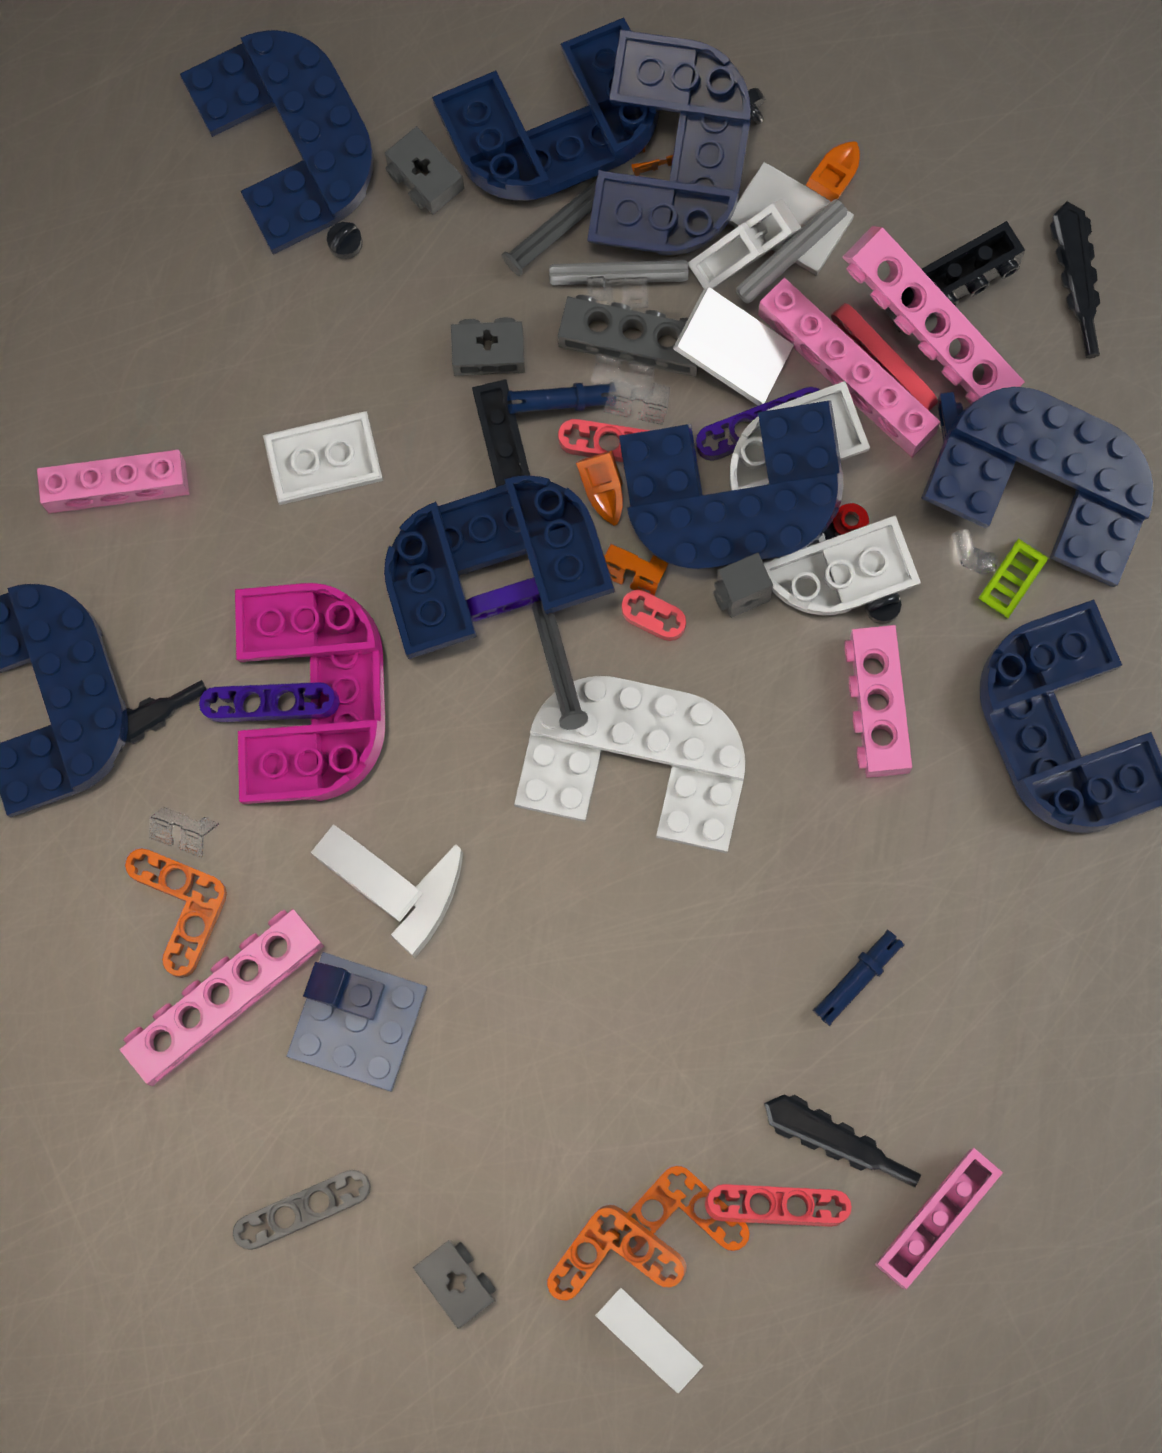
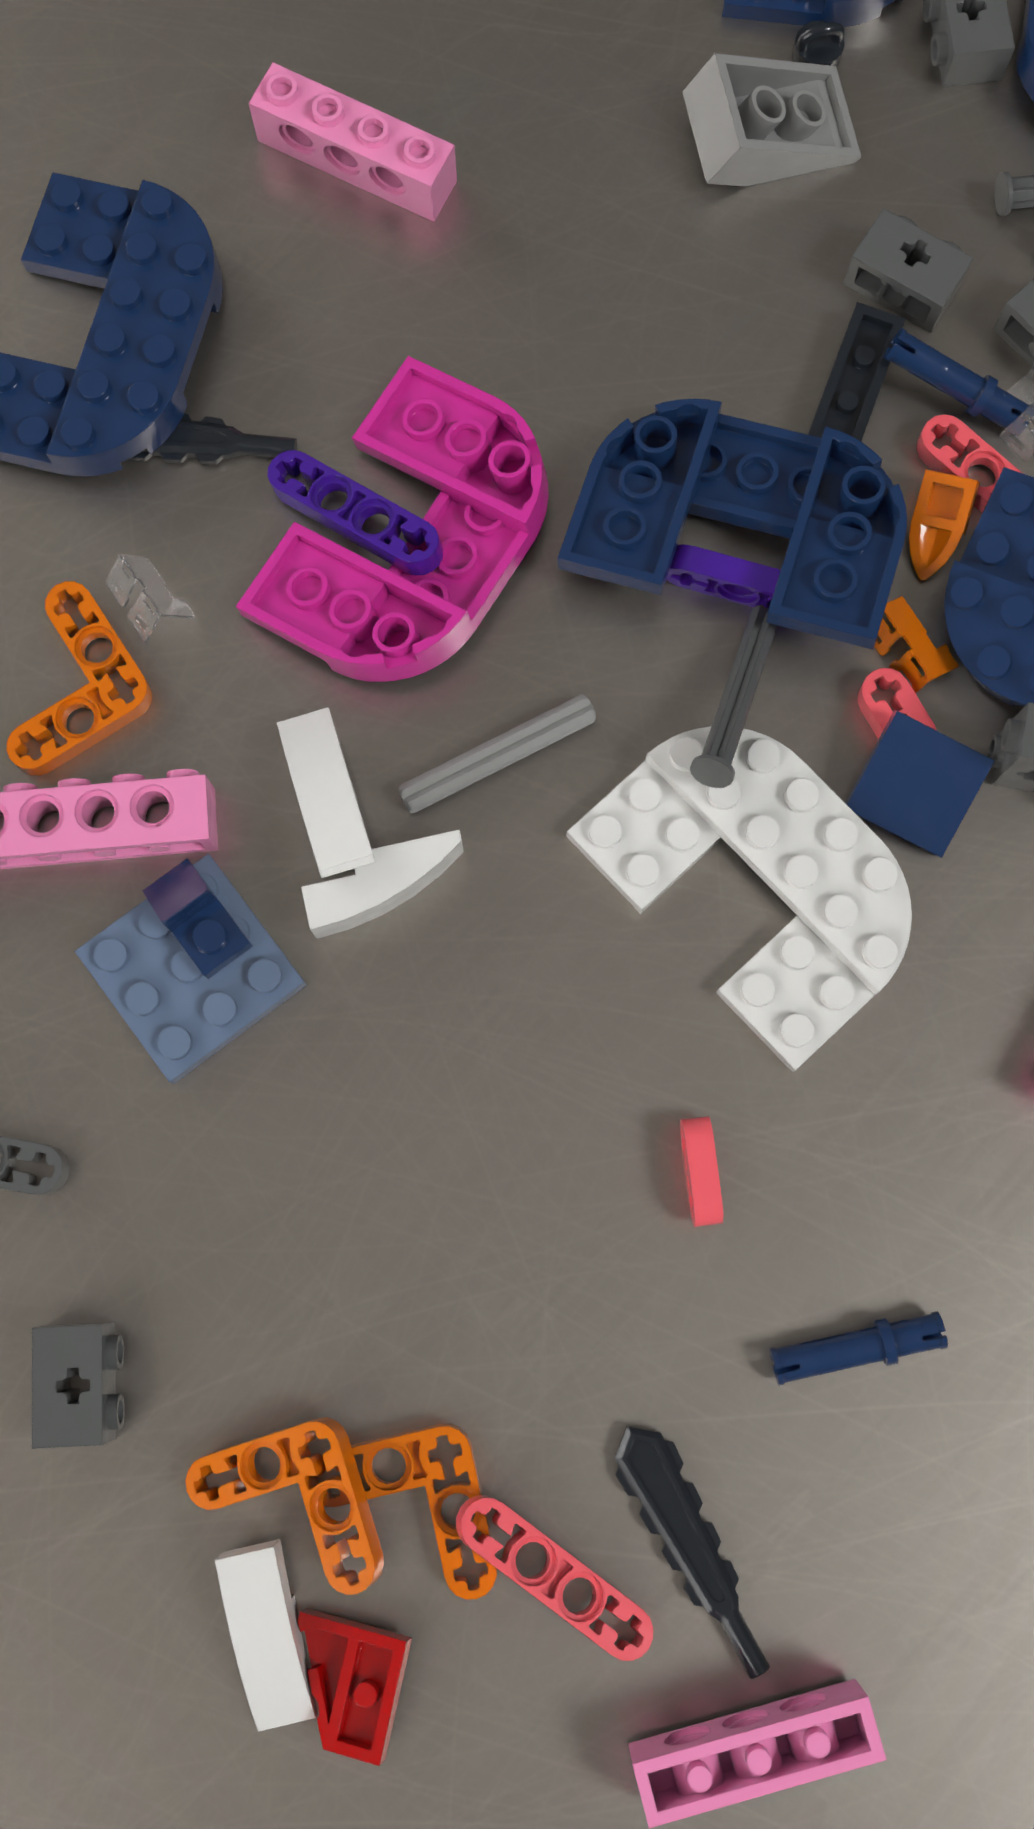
camera: 30 degrees right, 0 degrees up
white tile [263,411,383,505] -> none
none -> red wing [298,1608,412,1766]
none -> light grey axle [399,694,596,813]
none -> coral beam [680,1116,723,1227]
none -> light grey slope [682,53,861,187]
none -> dark blue tile [845,710,995,858]

